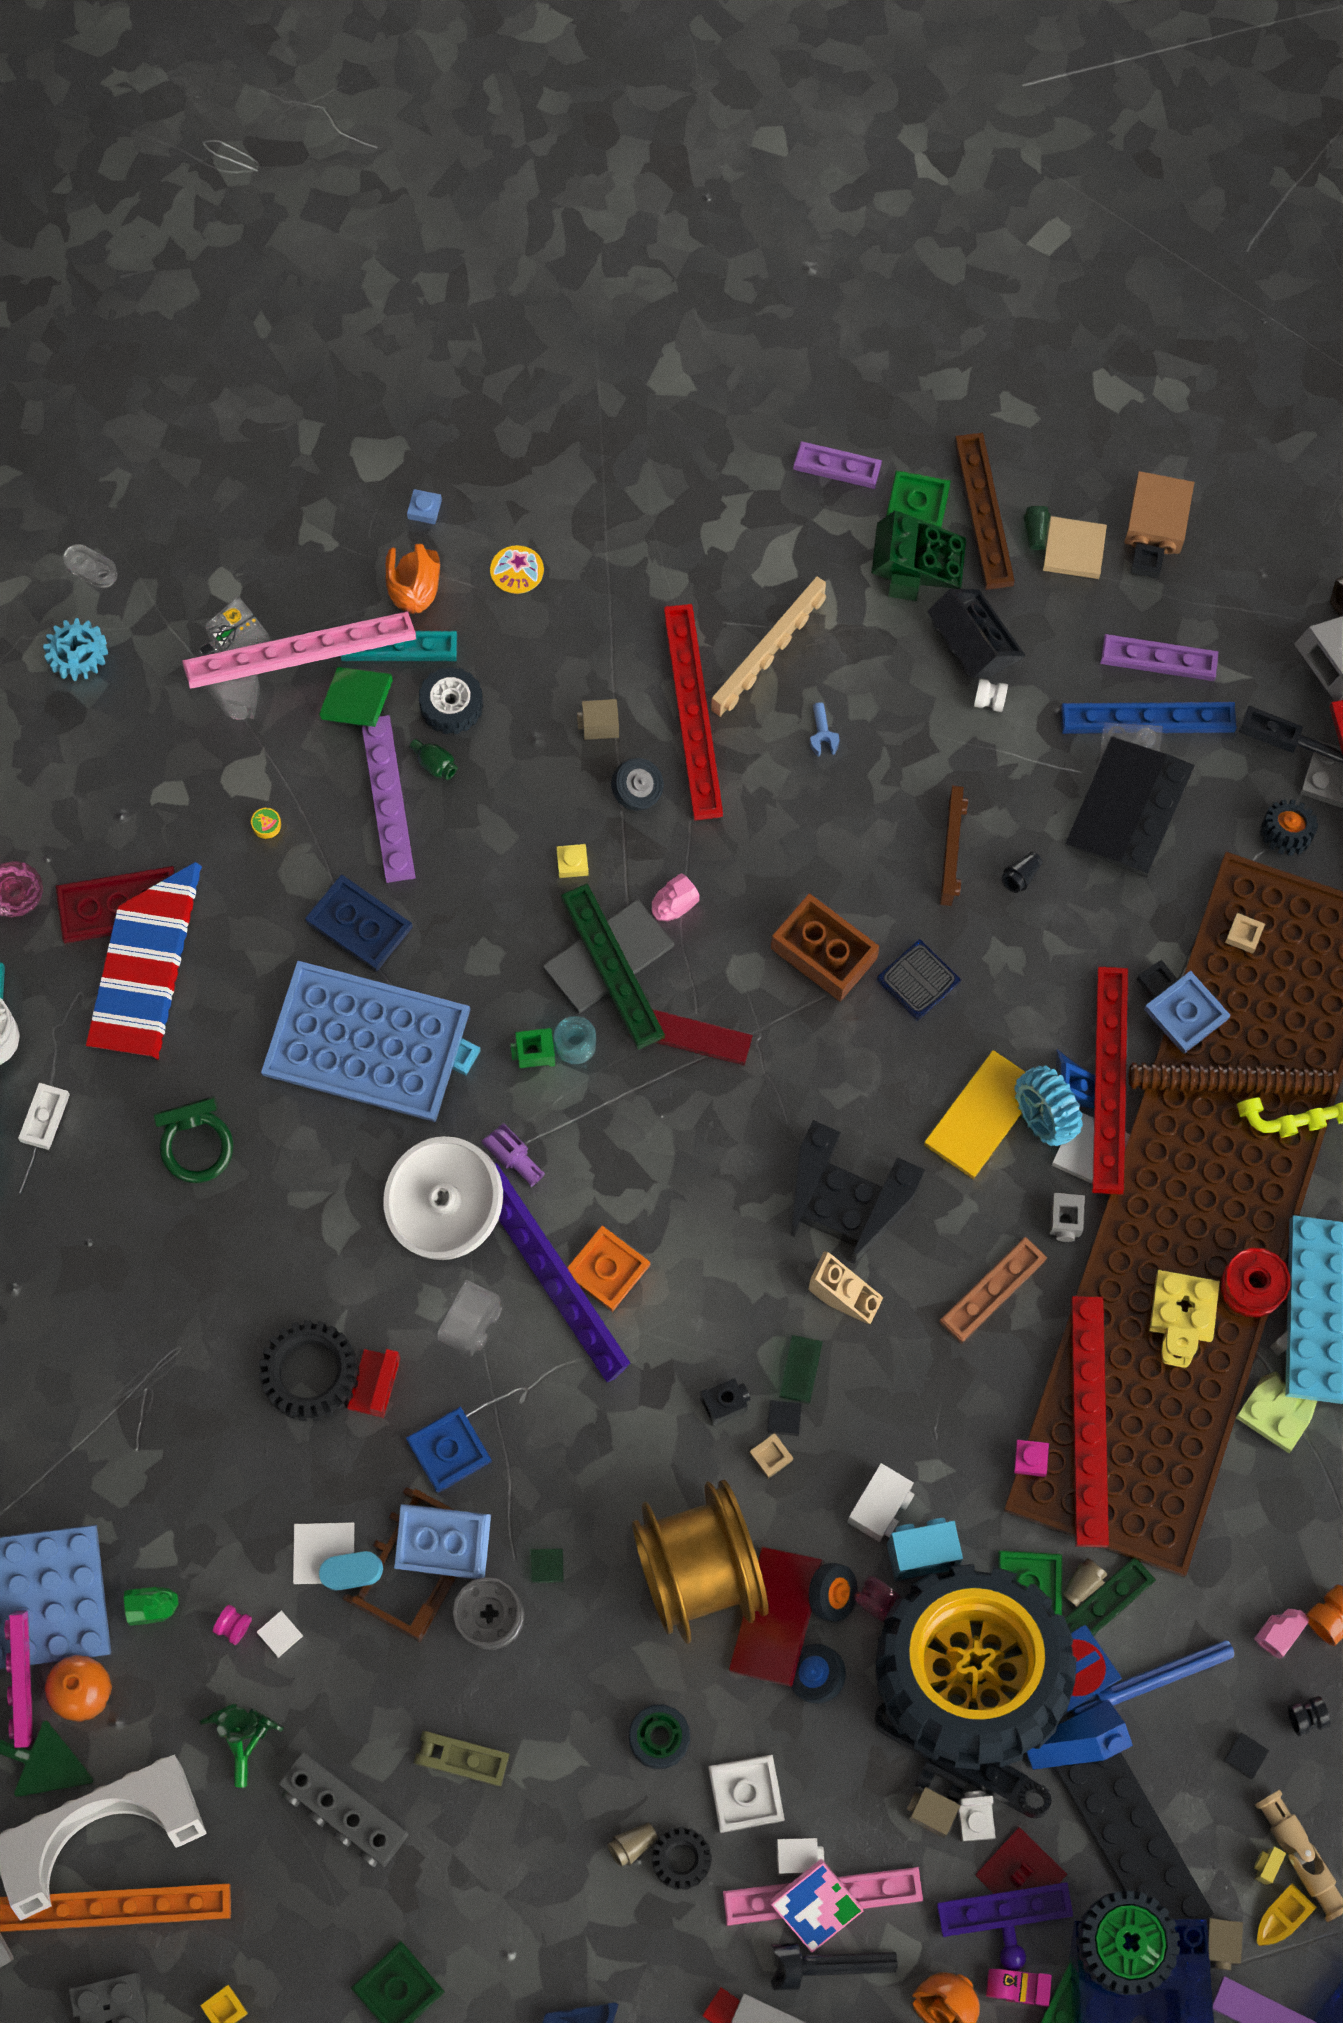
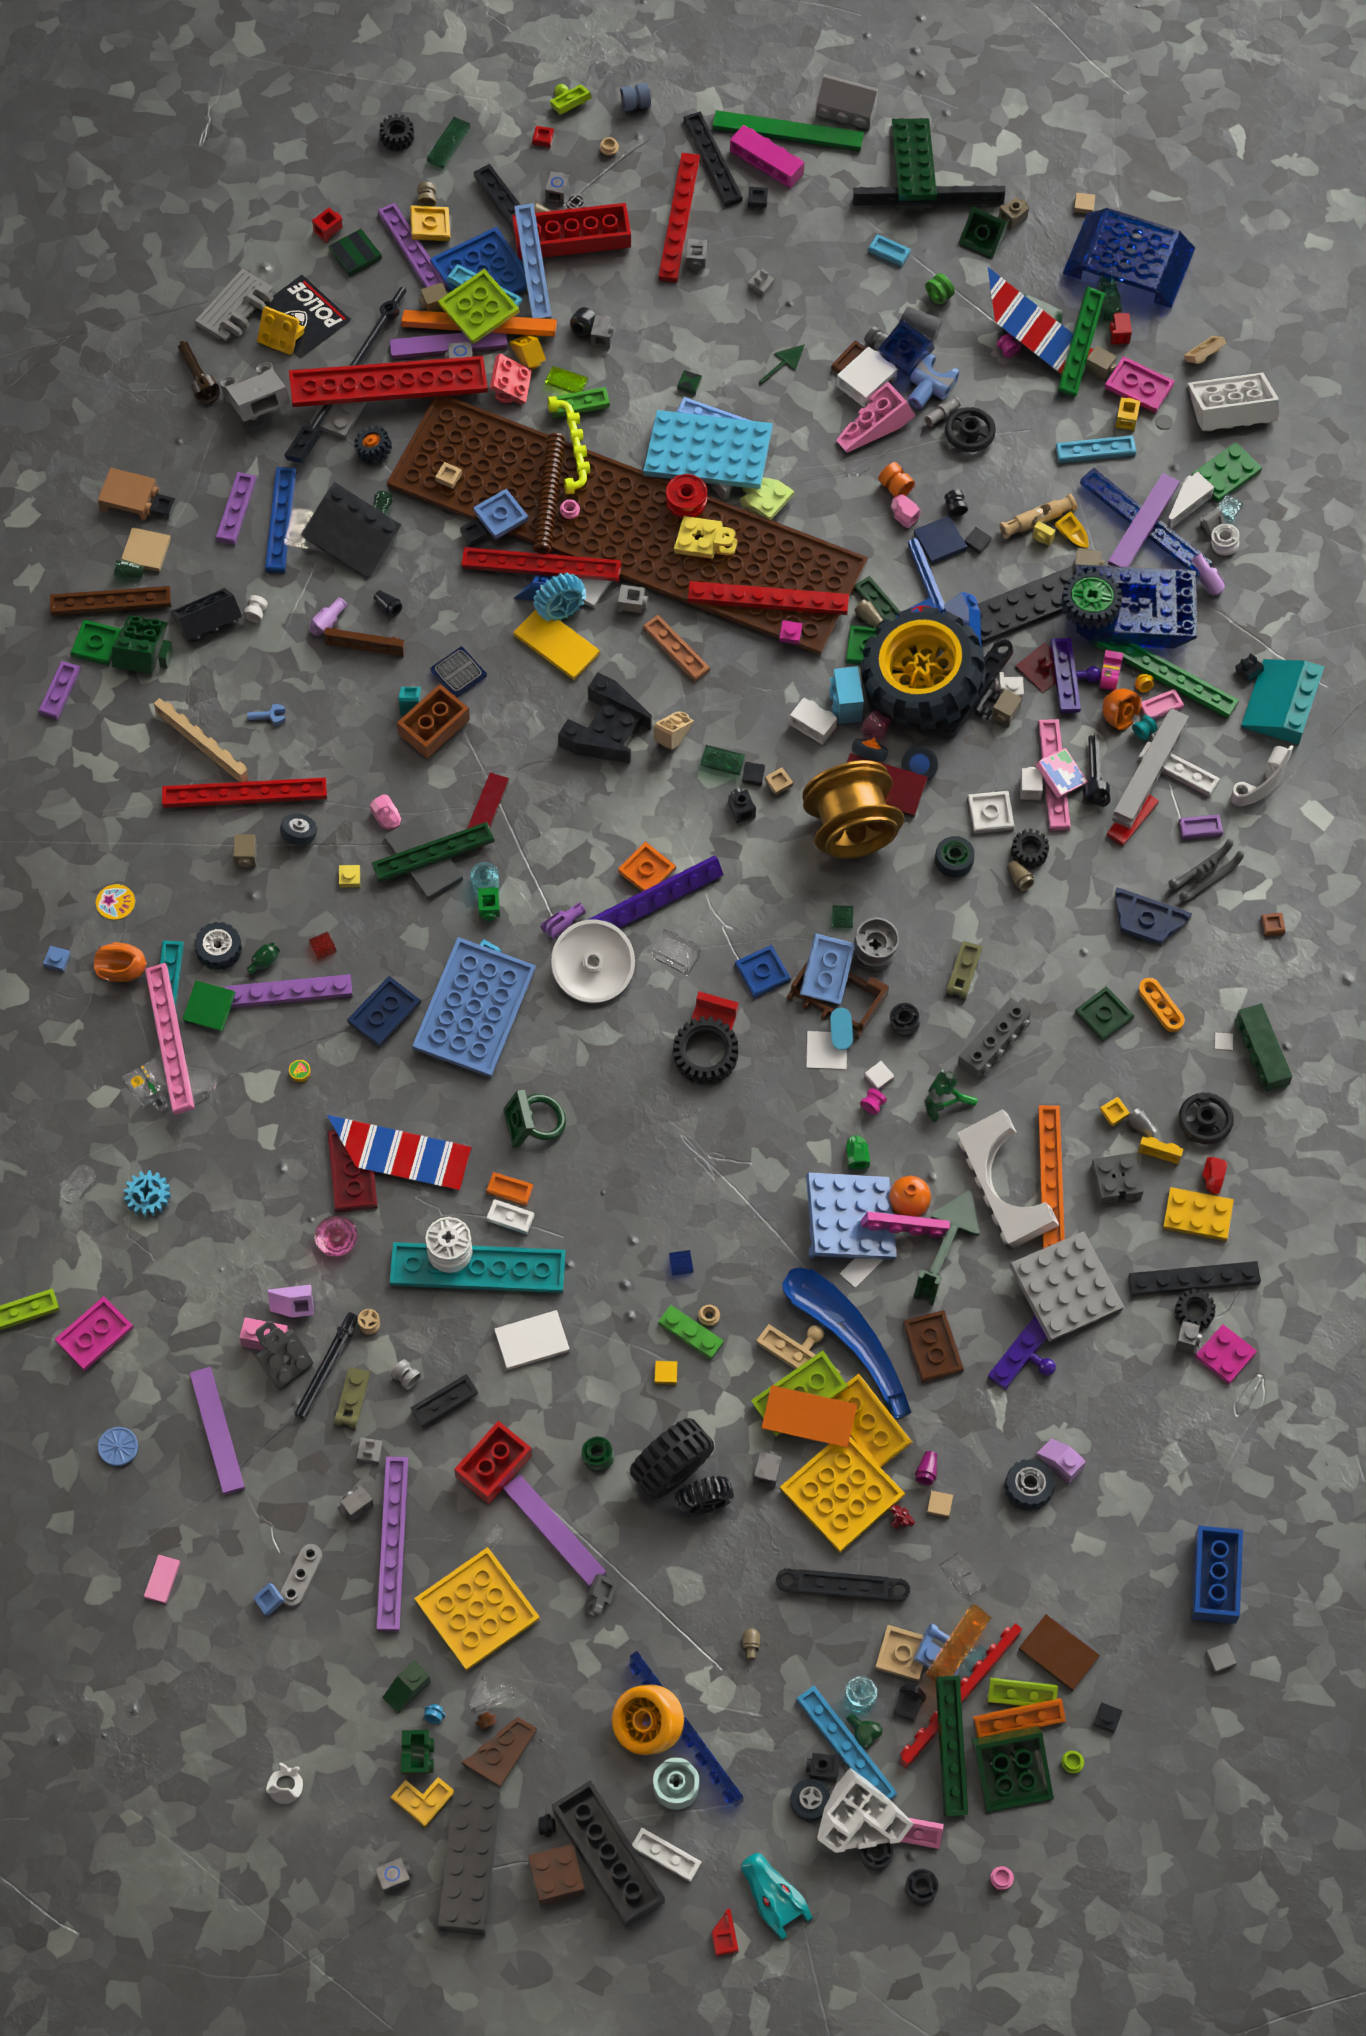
camera: 85 degrees left, 5 degrees down
none -> lavender arm [309,598,347,636]
none -> clear red plate [309,931,337,960]
none -> clear green cone [373,490,393,514]
none -> teal slope [399,687,421,716]
none -> orange tile [486,1172,534,1206]
none -> bright pink plate [560,500,580,519]
none -> black wheel [890,1003,920,1036]
none -> dark blue tile [914,516,967,564]

